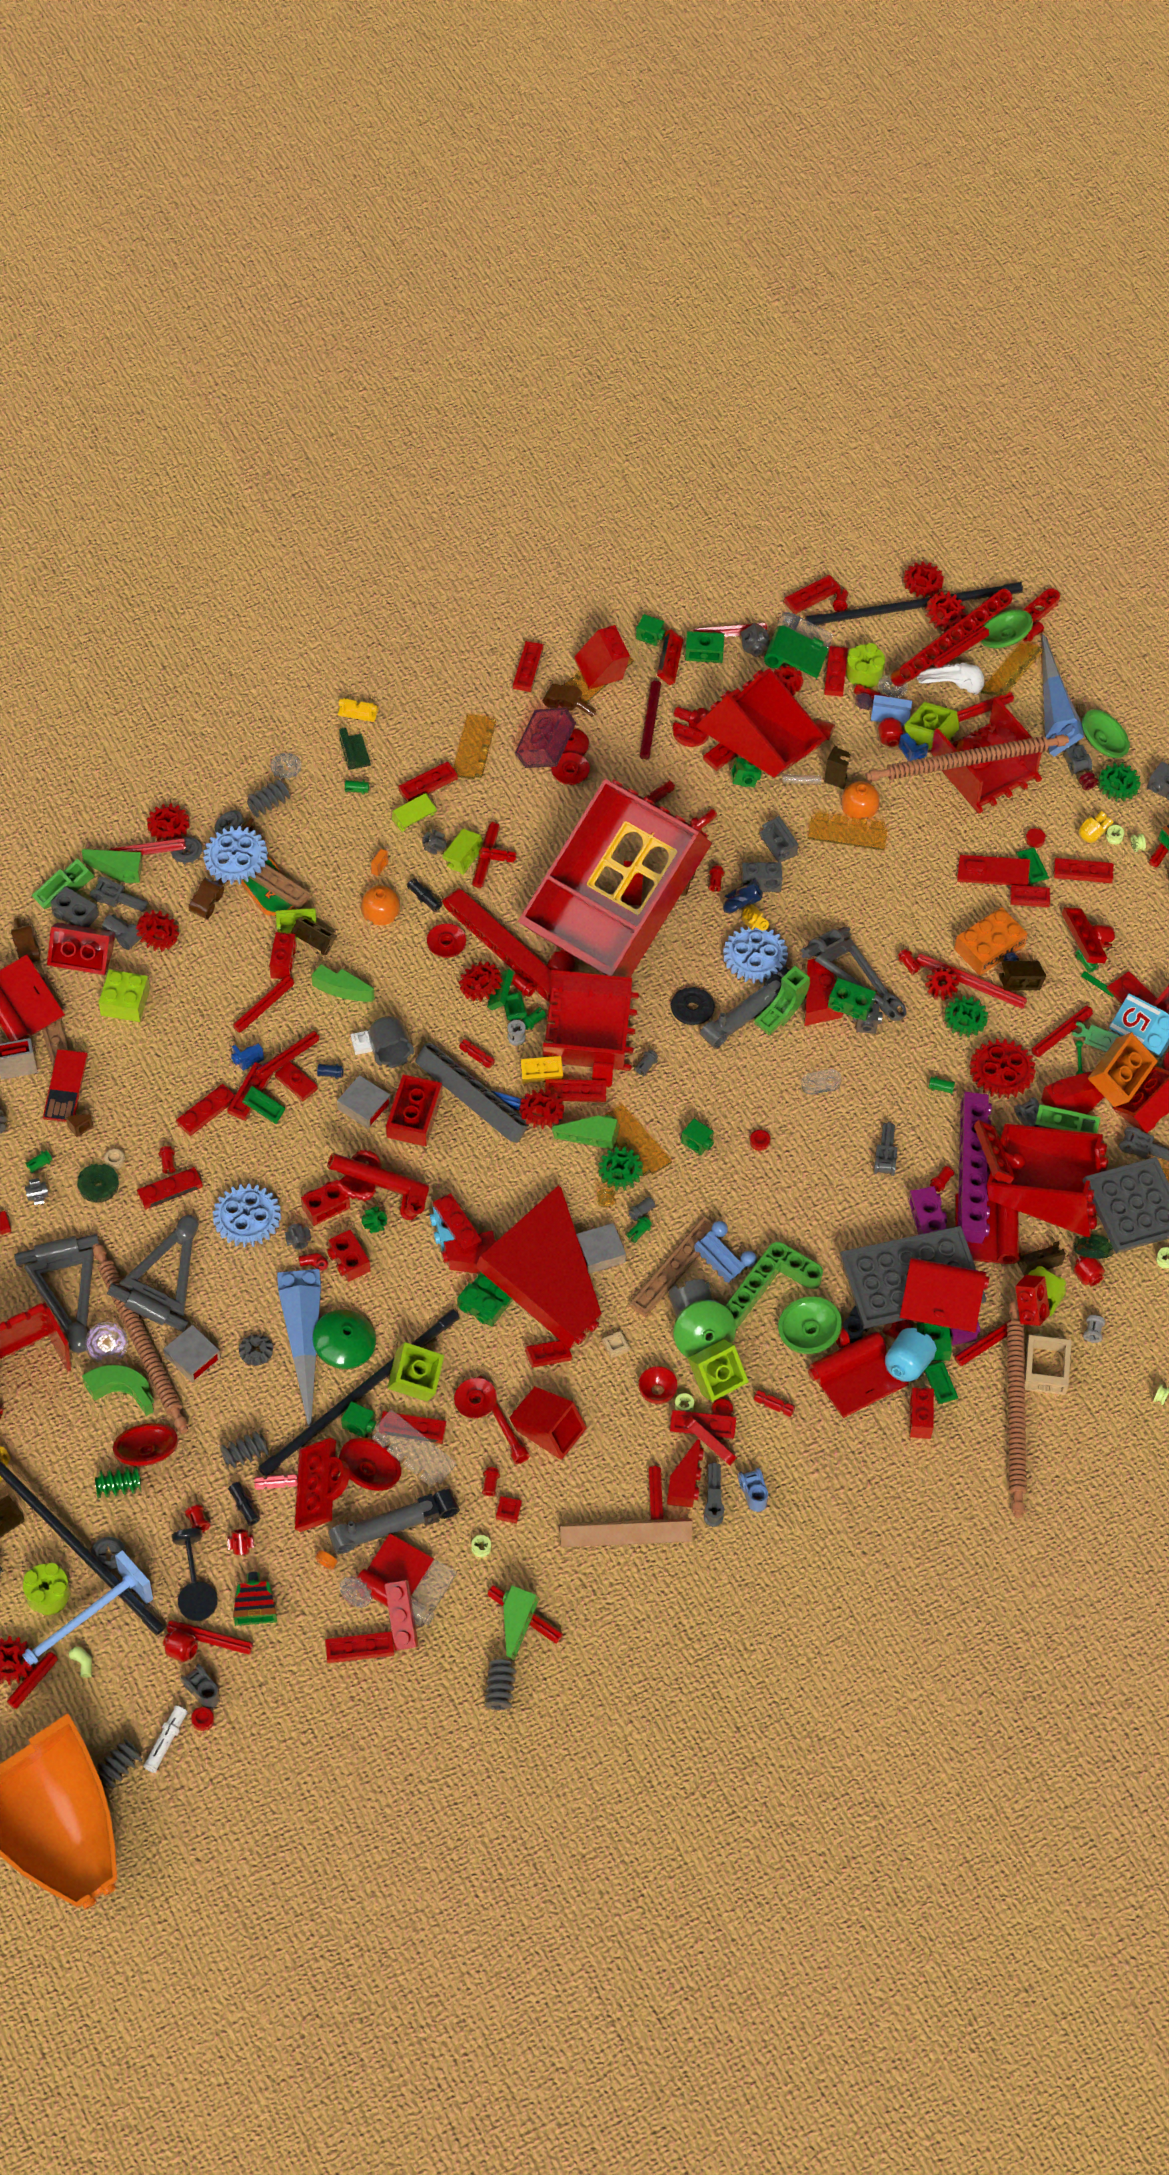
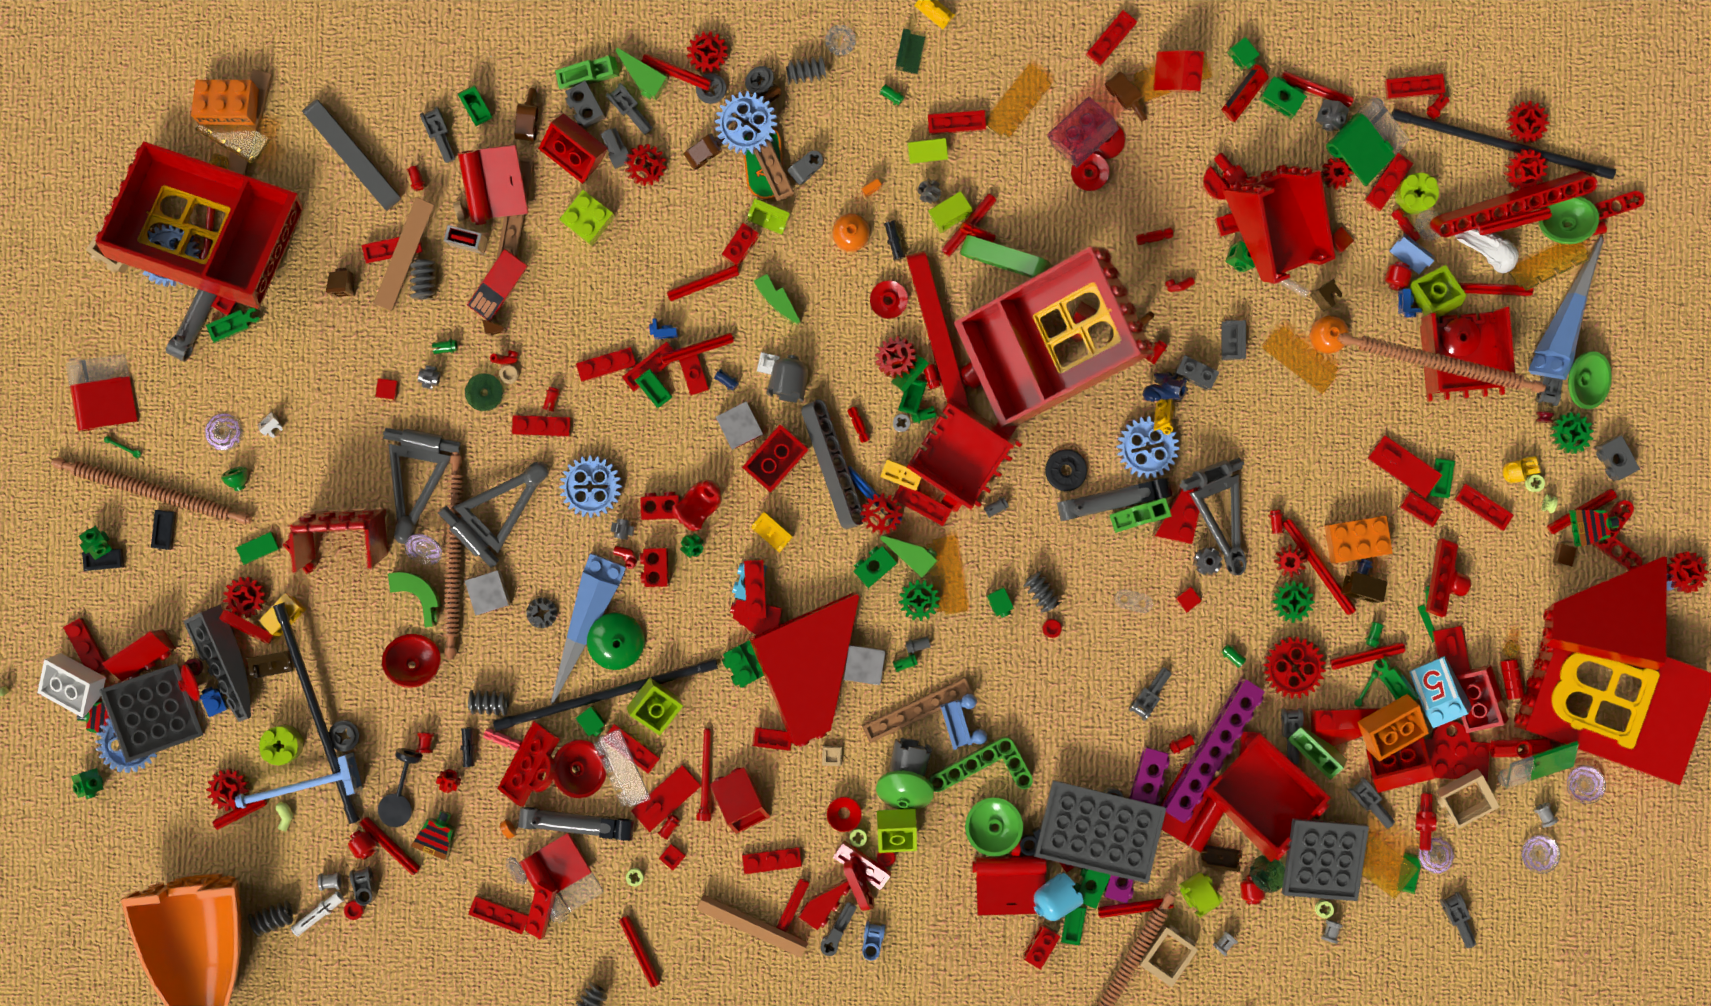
camera: 30 degrees right, 30 degrees up
green piece [95,1466,142,1499] -> none
dark brown hinge [291,916,337,955] -> none
red axle [327,1153,429,1221] -> none
red dish [454,1378,497,1419] -> none
bright green slope [503,1586,540,1661] -> none
clear yellow bush [597,1189,616,1207] -> none
dark red axle [639,680,661,760] -> none
red axle [754,1390,795,1417] -> none
green brick [828,978,876,1021] -> none
plate [855,693,873,710] -> none
red door [900,1258,990,1333] -> none
red plate [974,1120,1026,1184] -> none
red brick [1015,1275,1050,1326] -> none
red tile [1025,828,1046,848] -> none
none -> light grey bush [318,872,341,891]
none -> red arm [490,350,519,365]
none -> red piece [631,764,701,832]
none -> red plate [742,847,802,875]
none -> yellow hinge [751,512,793,553]
none -> dark grey piece [787,151,823,186]
none -> green brick [853,546,897,589]
none -> bright green beam [960,235,1054,279]
none -> dark grey piece [1023,570,1062,613]
none -> red slope [1175,586,1201,613]
none -> green pin [1365,622,1384,648]

